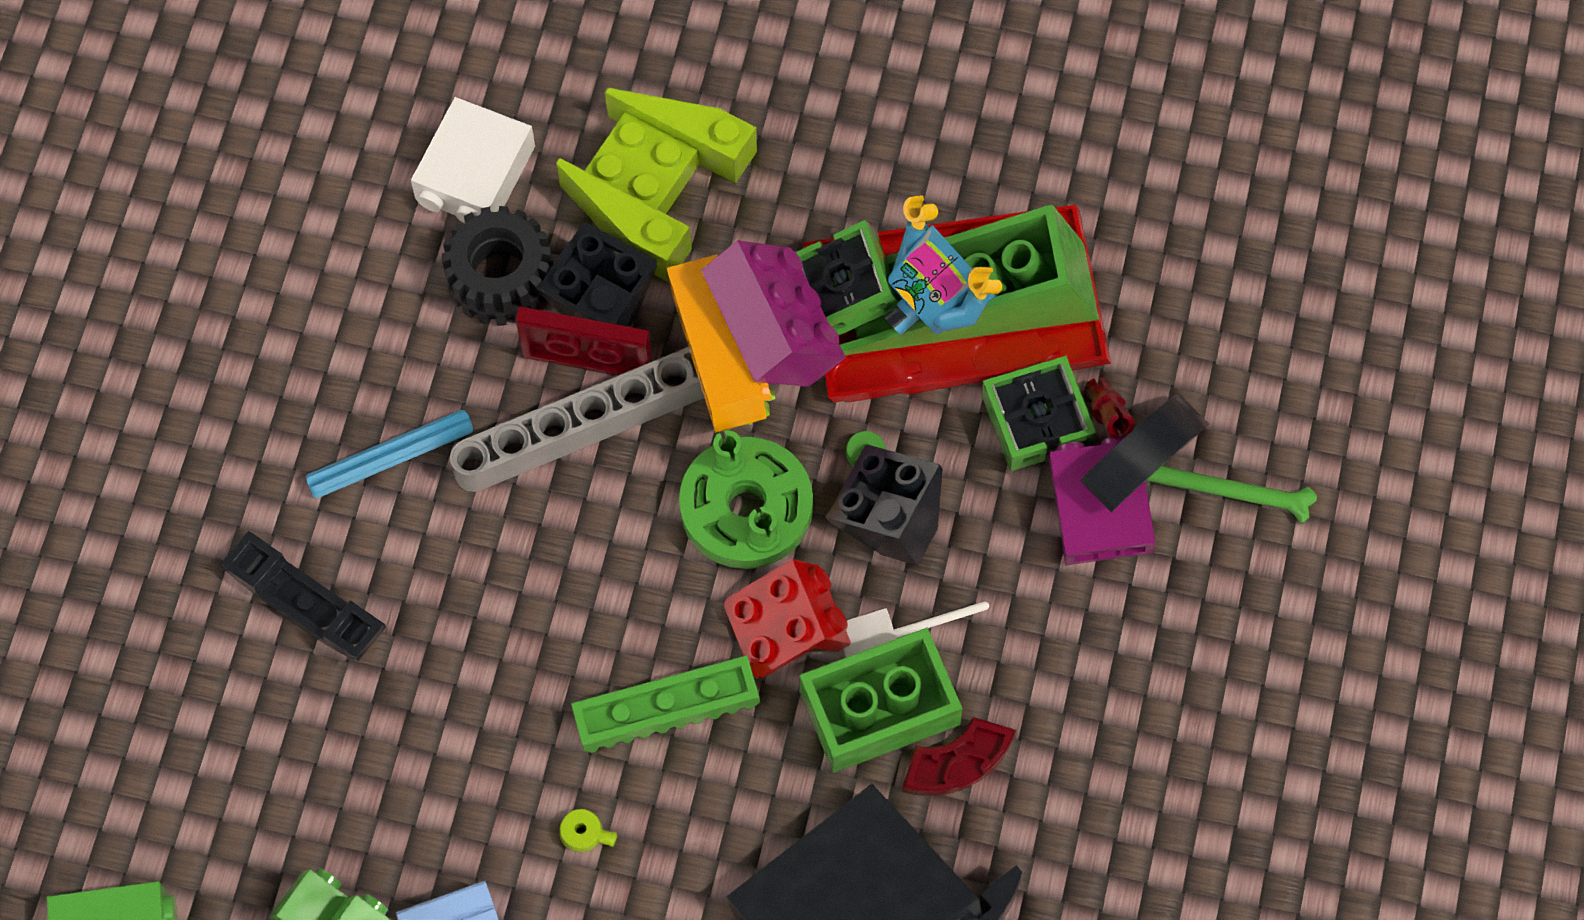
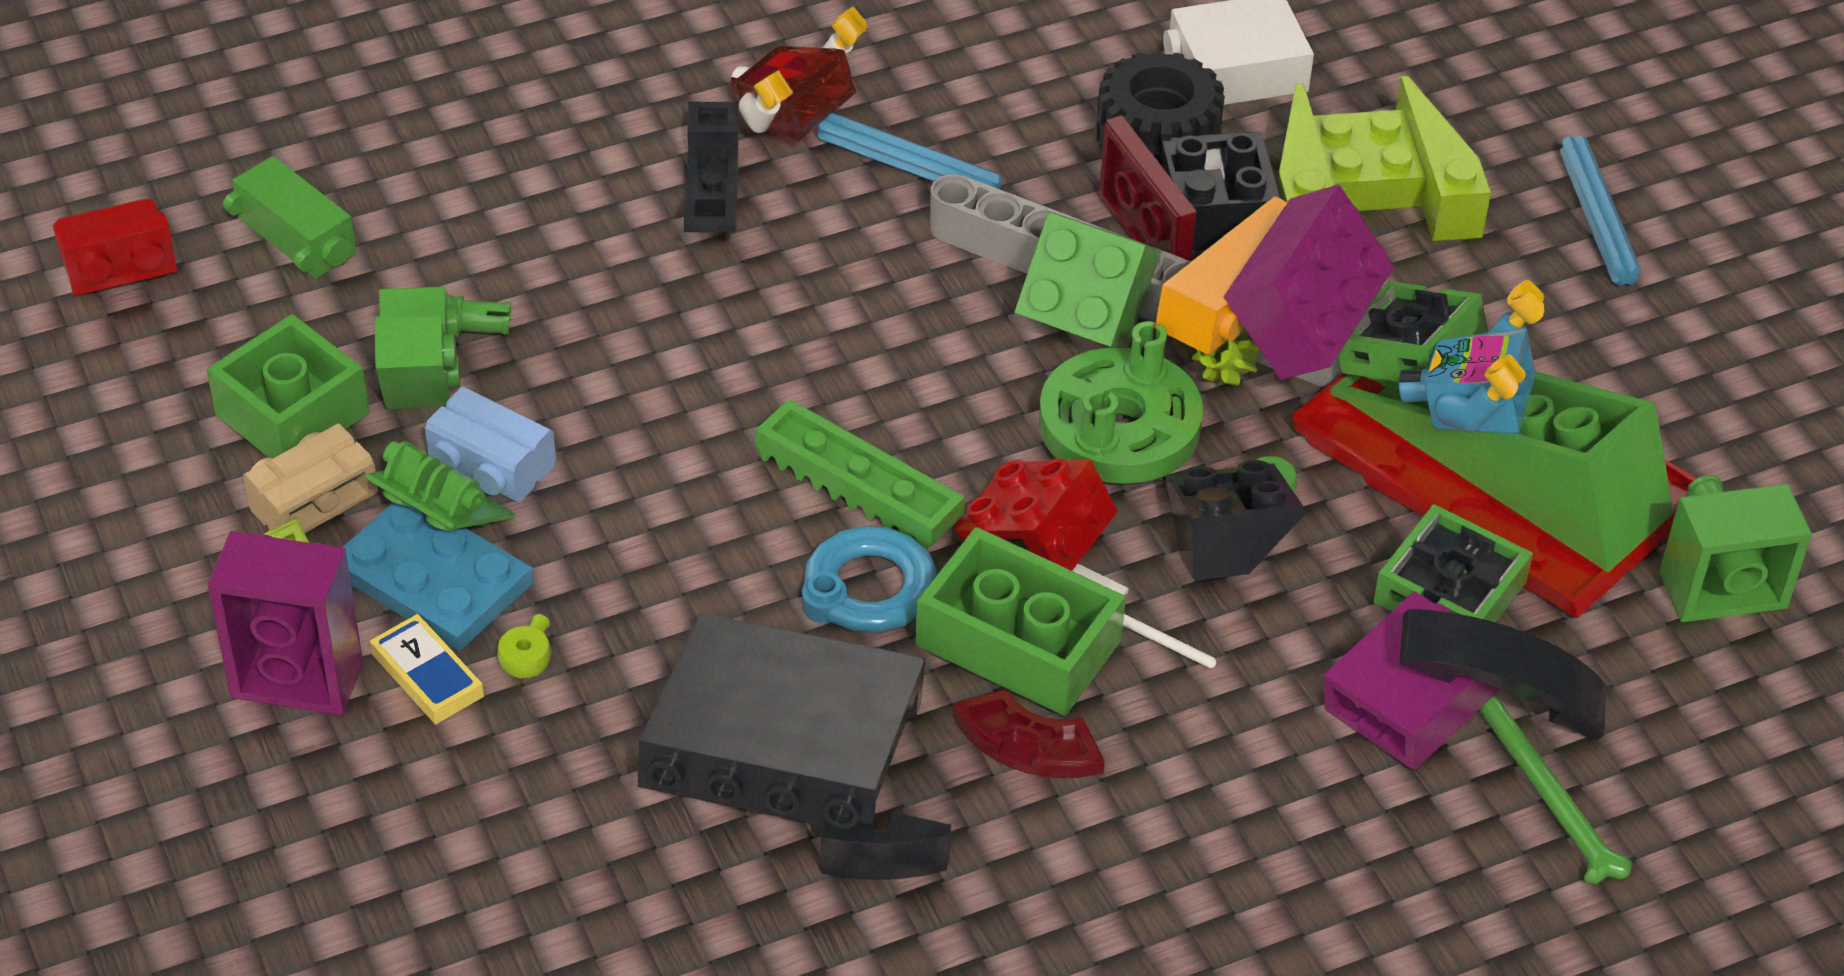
camera: 50 degrees right, 20 degrees down
lime piece [559,809,617,853] -> none
dark red pin [1083,377,1135,439] -> none
none -> bright green pin [446,293,511,336]
none -> torso [731,6,869,141]
none -> dark azure piece [802,526,938,633]
none -> bright green brick [1014,212,1162,348]
none -> dark azure axle [1560,135,1641,287]
none -> bright green brick [1659,475,1812,623]

